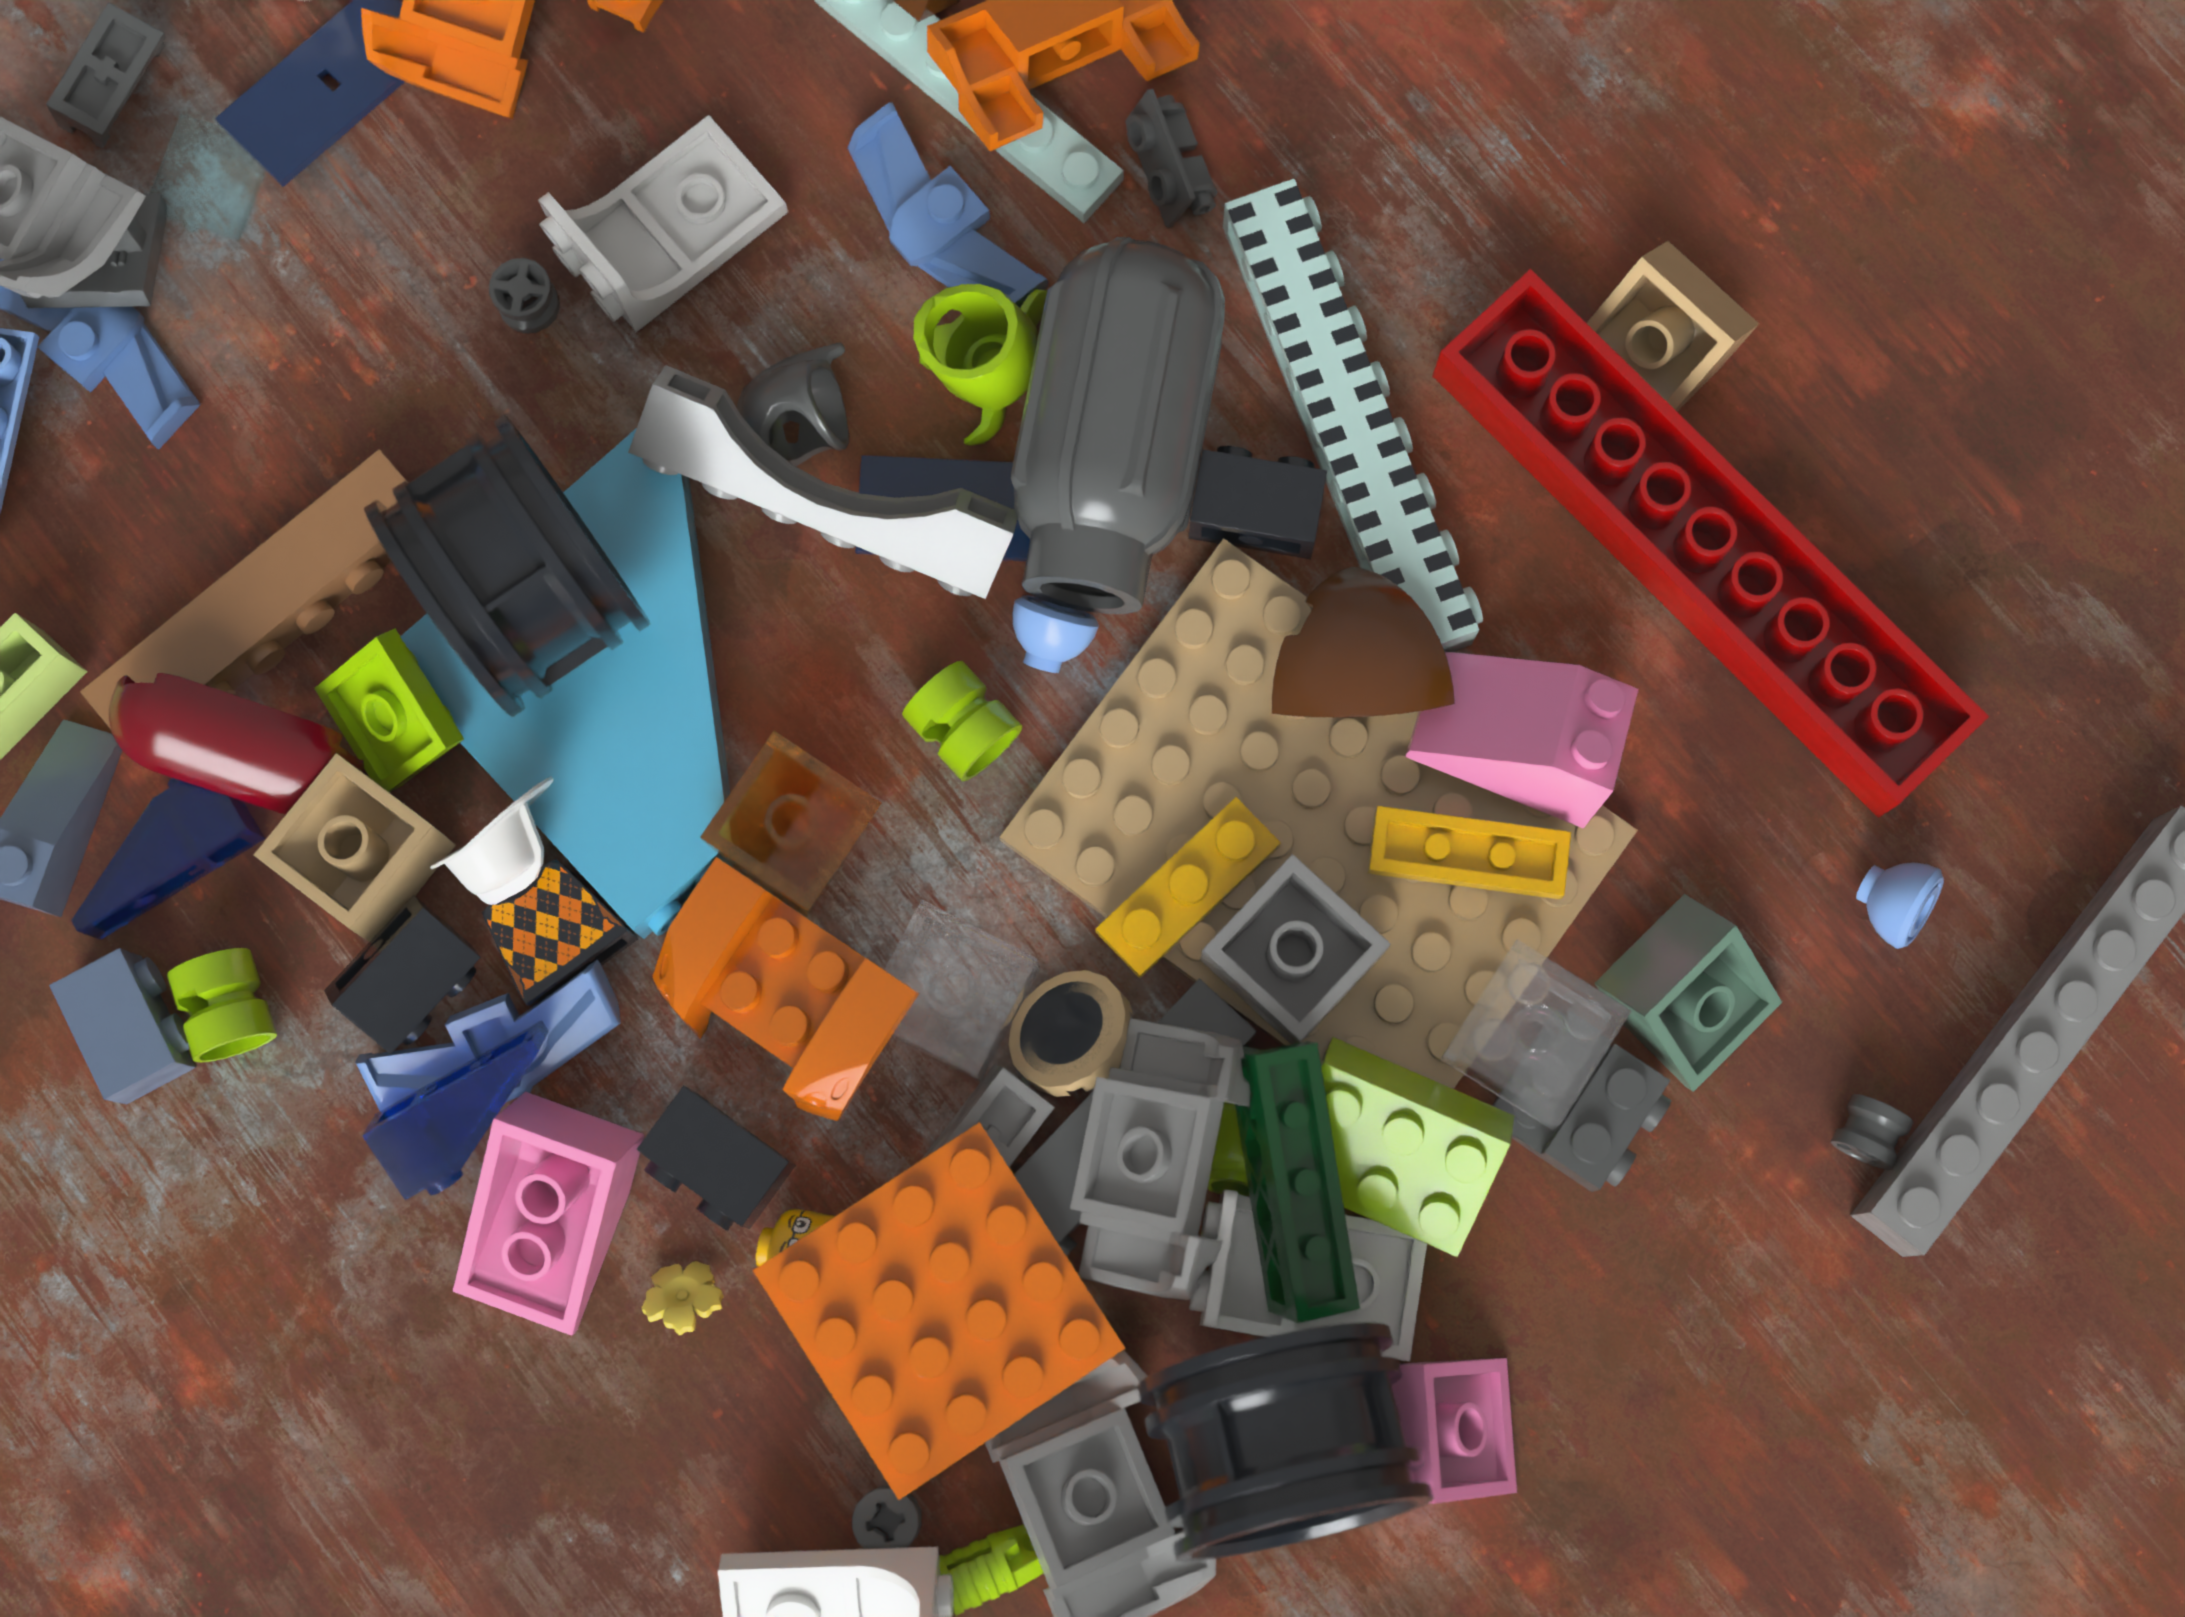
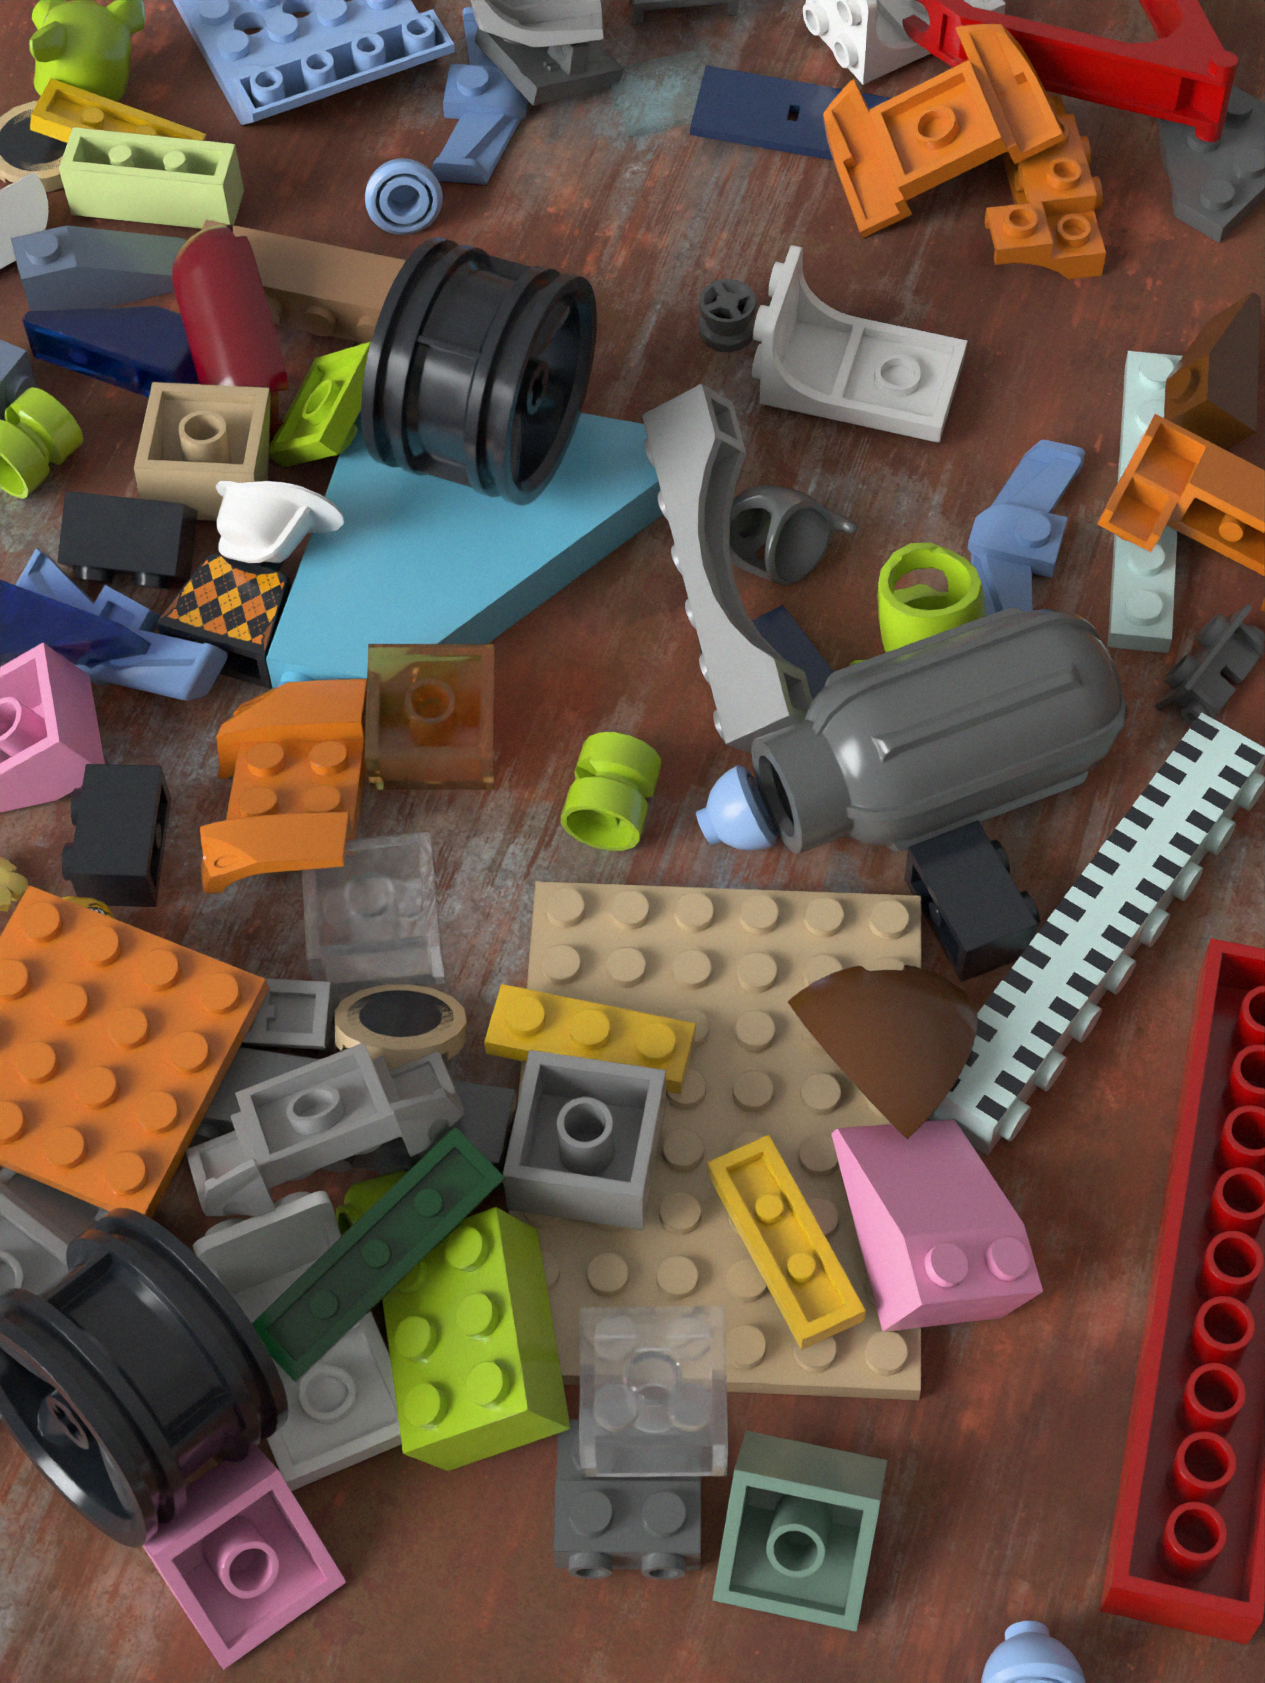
camera: 55 degrees right, 20 degrees down
none -> light blue brick [365,158,443,235]

